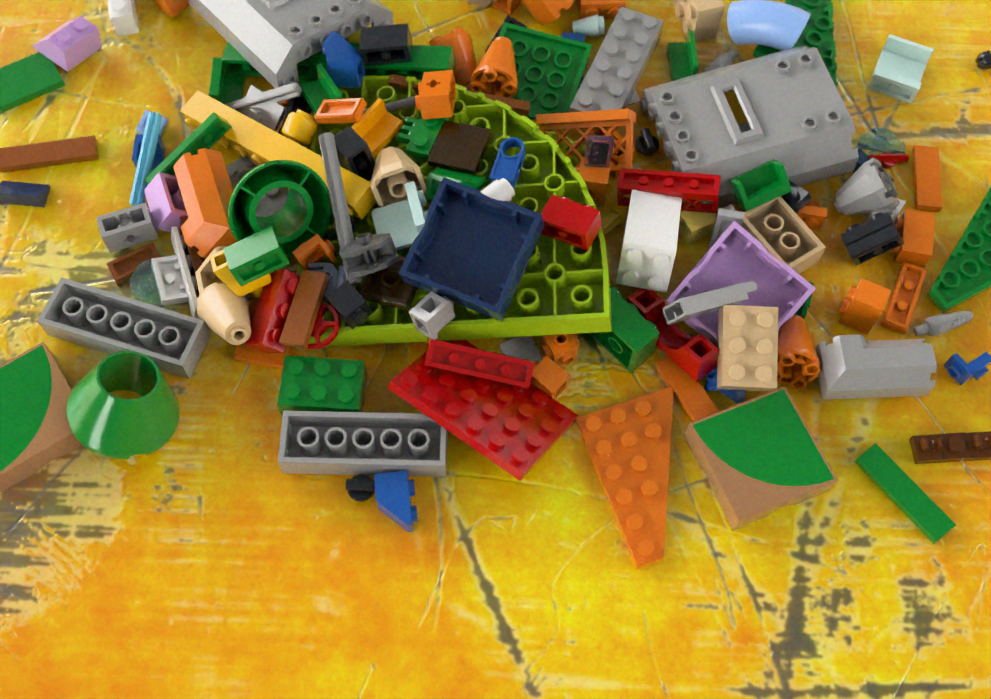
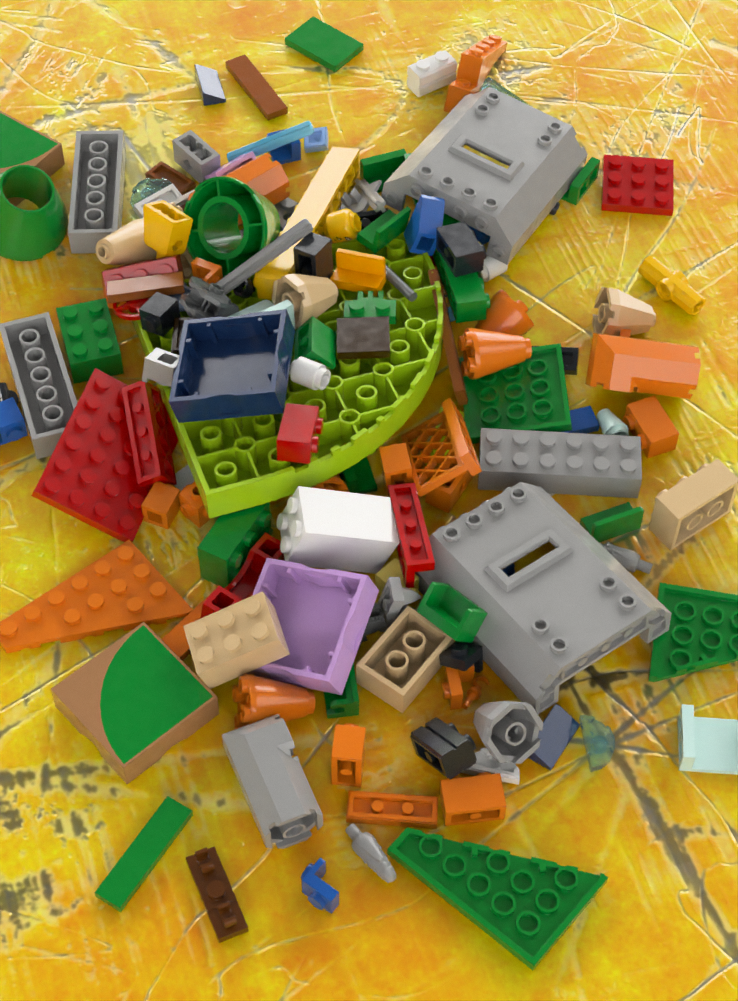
camera: 70 degrees right, 10 degrees down
lavender slope [33,16,101,72] -> none
green tile [145,112,232,185] -> none
green panel [223,226,290,286] -> none
orange tile [314,98,367,124] -> none
orange brick [415,70,457,120] -> none
blue piece [489,137,526,188] -> none
slope [584,135,614,168] -> none
light grey hinge [662,281,758,325] -> none
light blue brick [727,0,811,51] -> none
red piece [868,152,909,169] -> none
orange tile [912,145,942,212] -> none

